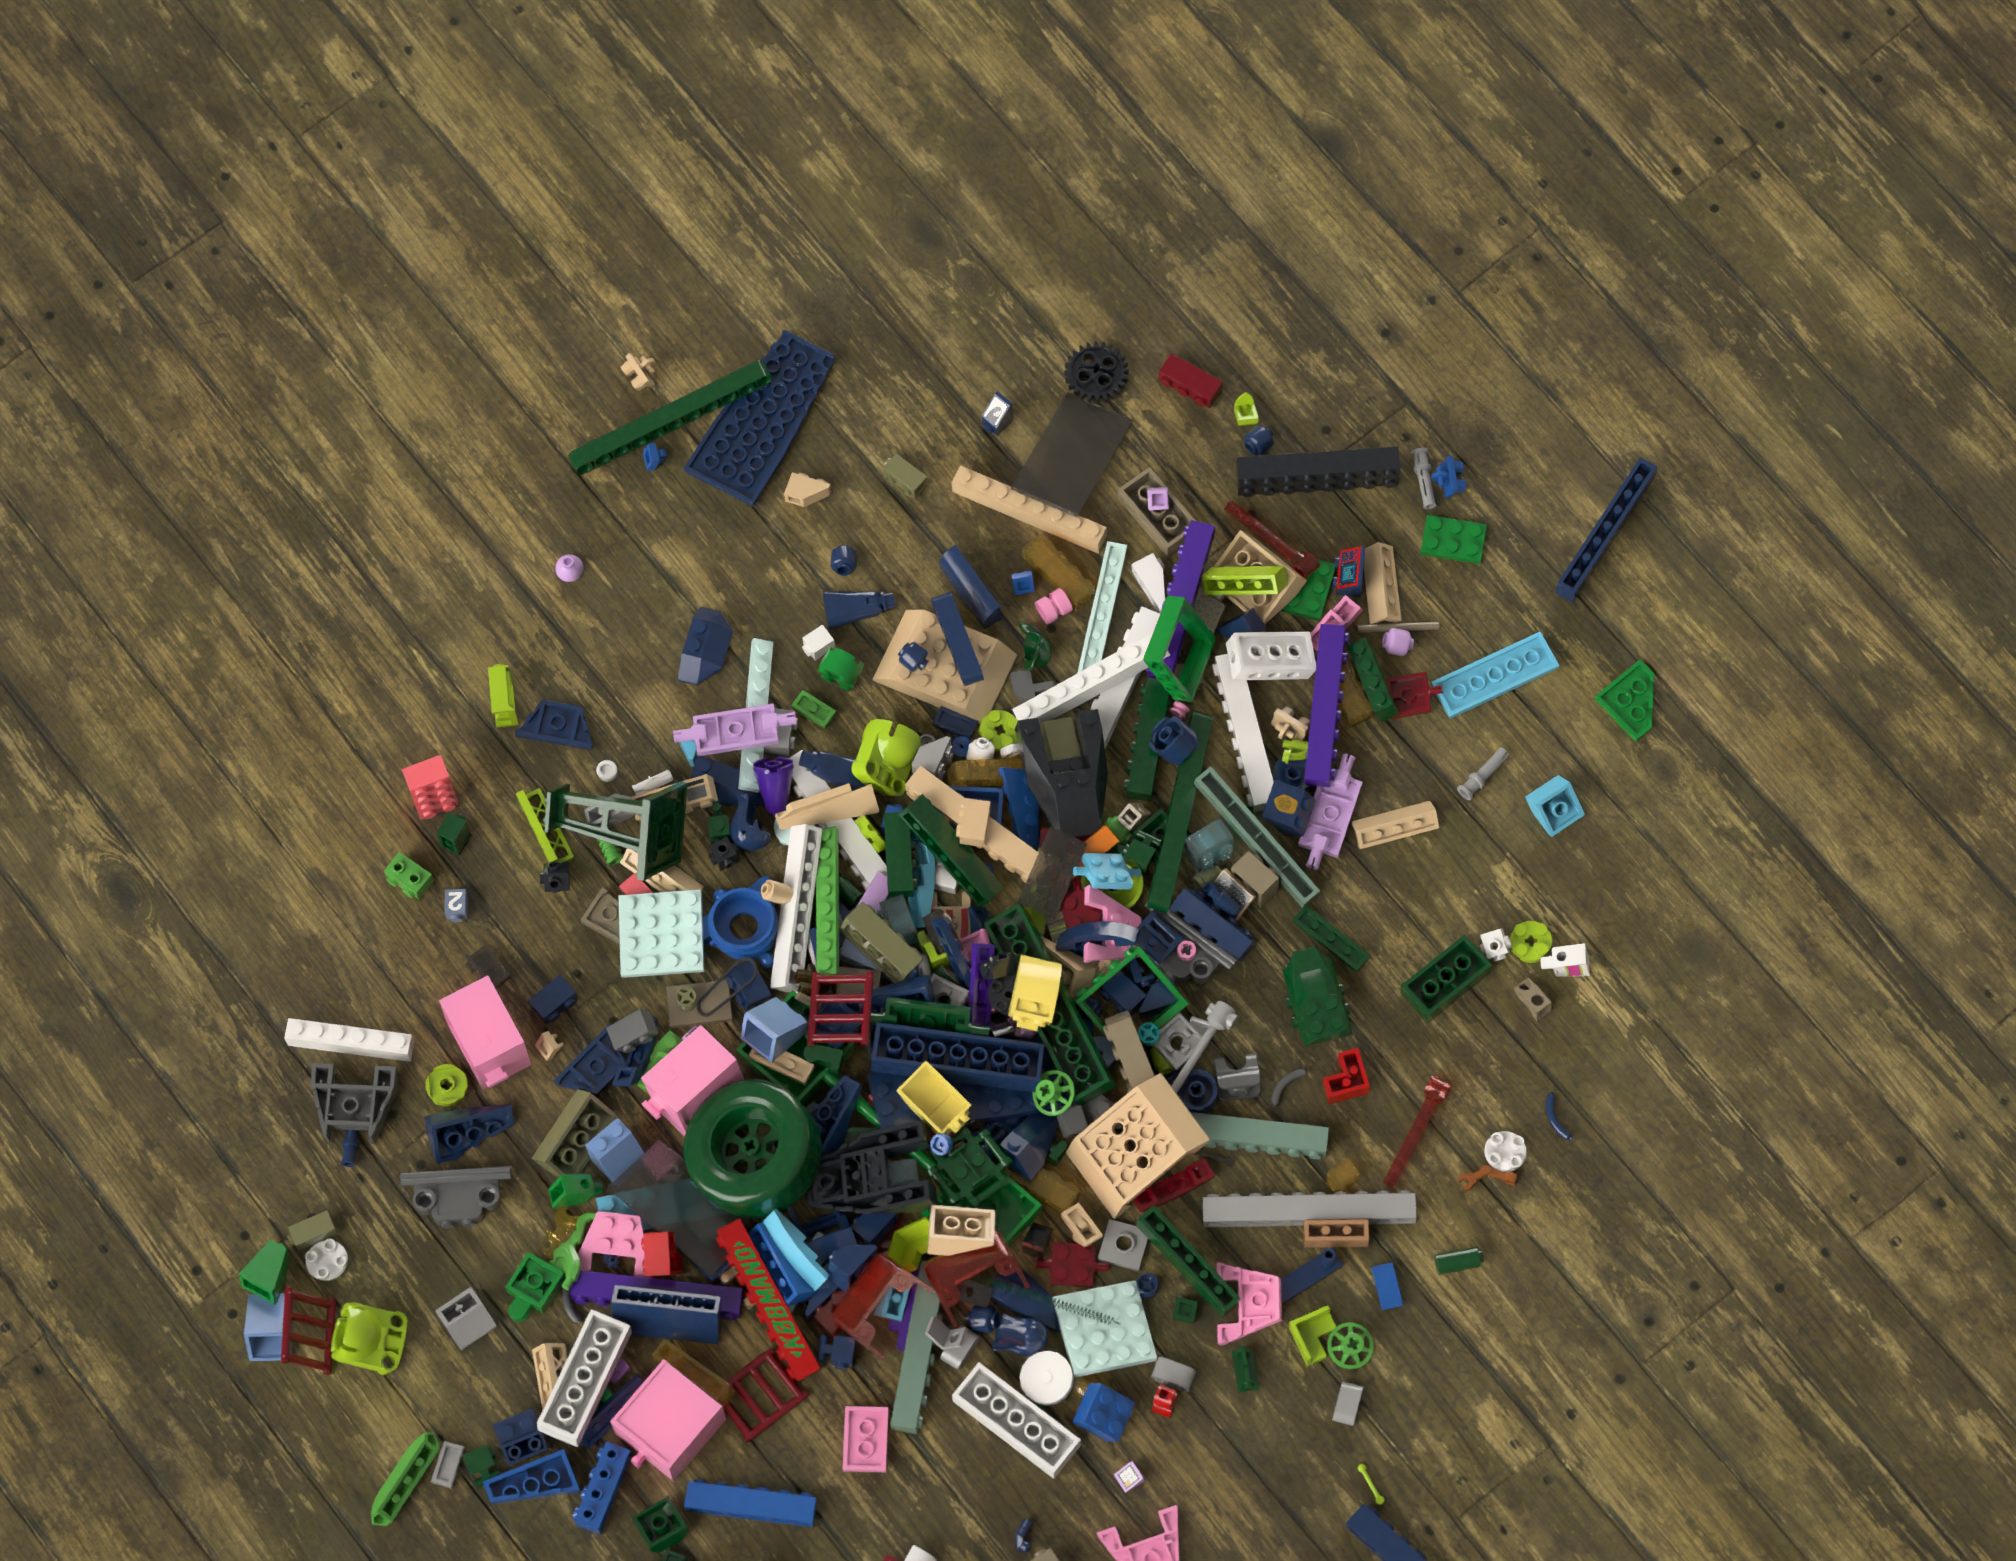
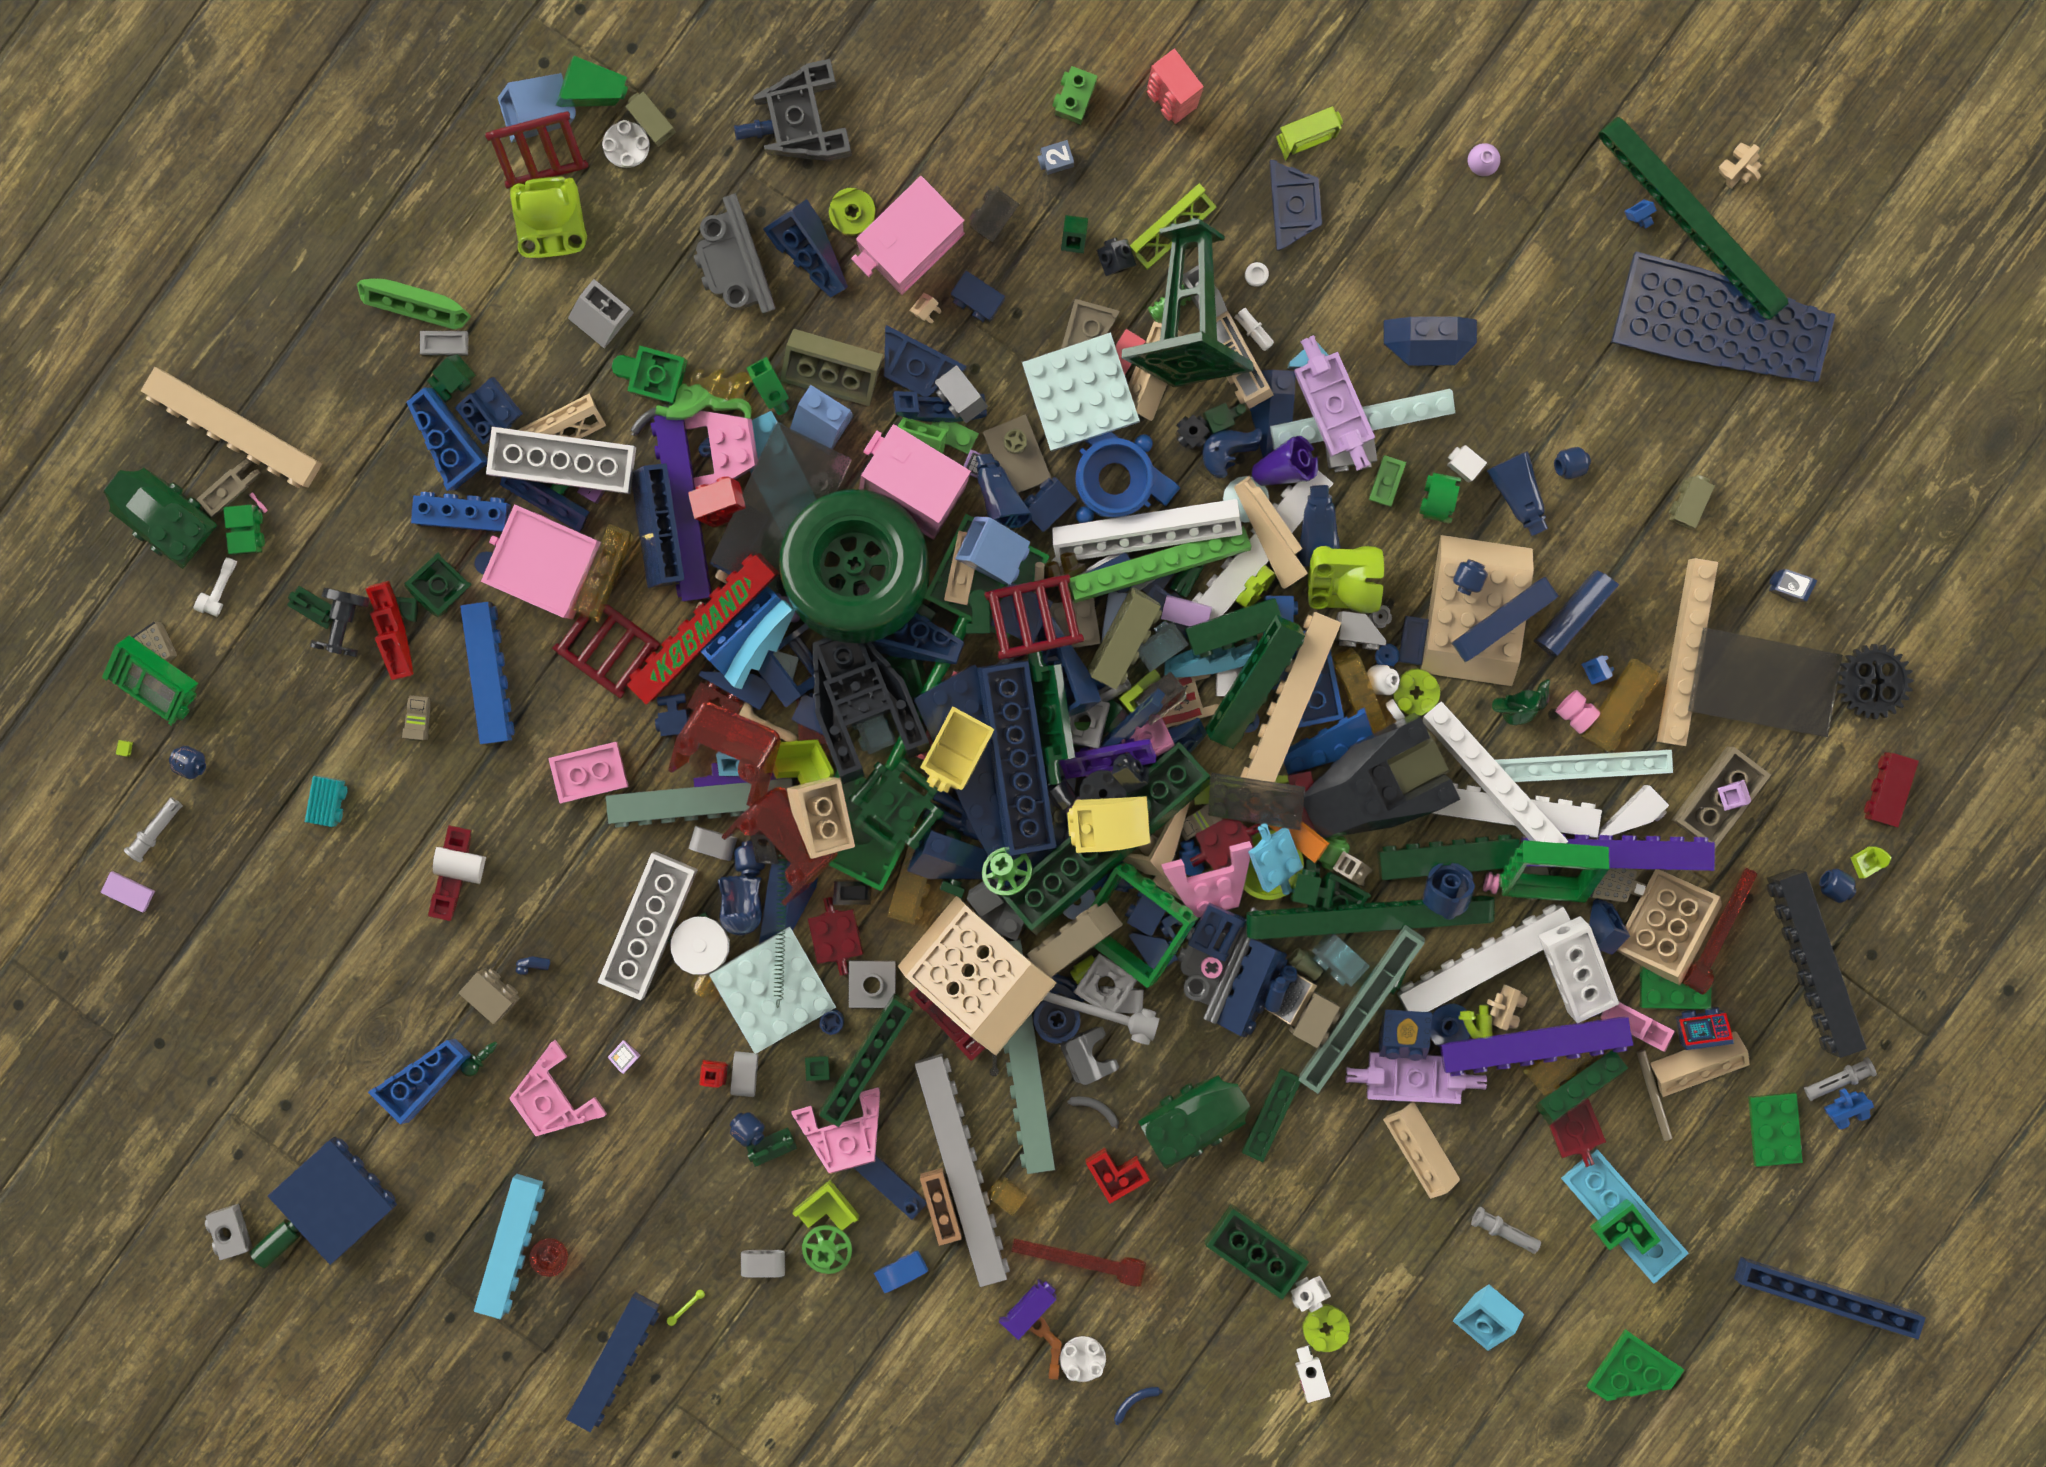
camera: 70 degrees right, 20 degrees up
white brick [284,1018,415,1062] -> none
dark green brick [437,812,471,856] -> none
black piece [696,957,758,1017] -> none
tan brick [761,880,793,904] -> none
tan slope [784,472,831,507] -> none
dark blue slope [827,1245,877,1293] -> none
light grey bracket [925,1316,968,1350] -> none
tile [930,1134,953,1155] -> none
tan brick [956,798,991,847] -> none
dark grey brick [1010,670,1054,704] -> none
dark blue slope [1056,921,1140,950] -> none
tan slope [1061,1203,1103,1247] -> none
blue brick [1072,1383,1135,1442] -> none
teal wheel [1138,1023,1160,1046] -> none
lime brick [1201,566,1288,595] -> none
lavender head [1382,628,1414,656] -> none
dark green brick [1434,1246,1484,1275] -> none
dark tan leg [1514,978,1552,1021] -> none
none -> dark blue piece [475,551,493,574]
none -> dark blue head [729,1112,764,1147]
none -> dark blue piece [976,454,1032,528]
none -> dark purple window [999,1279,1056,1340]
none -> dark green brick [1061,215,1088,254]
none -> green brick [1590,1199,1661,1255]

